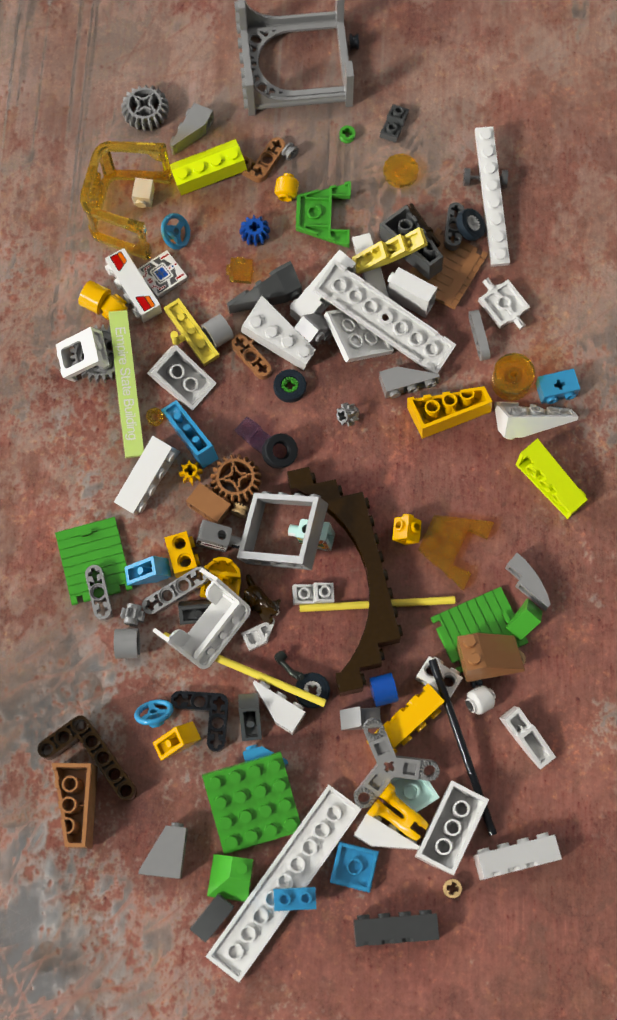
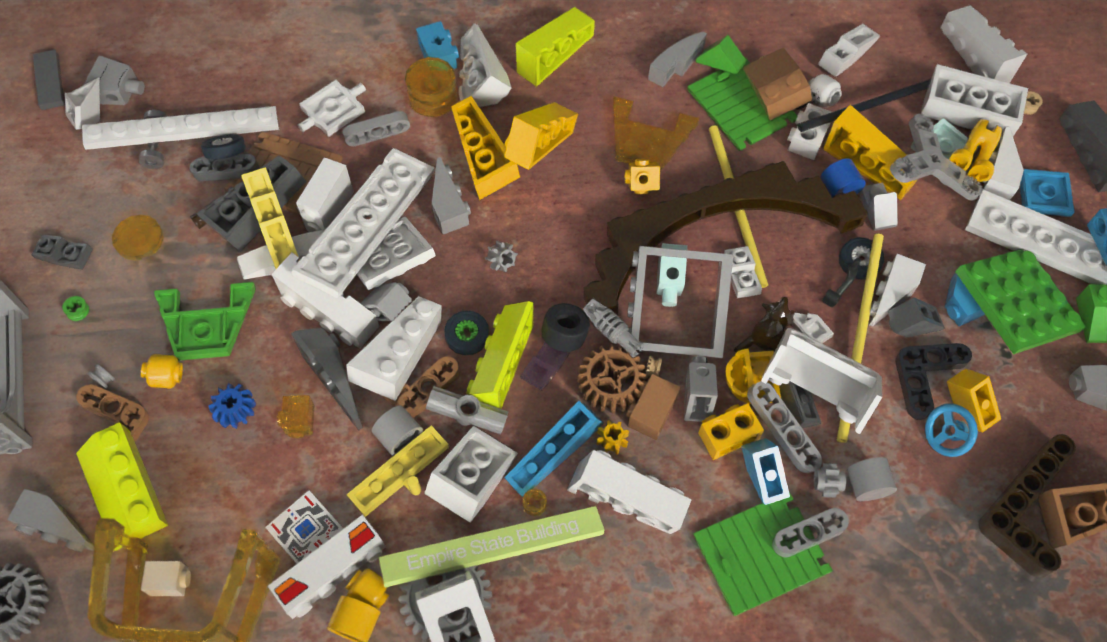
camera: 100 degrees left, 10 degrees down
dark azure piece [161,213,191,250] -> none
none -> dark grey tile [33,50,65,110]
none -> white slope [65,77,100,129]
none -> light grey torso [84,56,145,105]
none -> light grey piece [426,386,509,435]
none -> neon yellow slope [466,301,534,409]
none -> yellow wedge [504,102,578,170]
none -> light grey hinge [583,299,644,357]

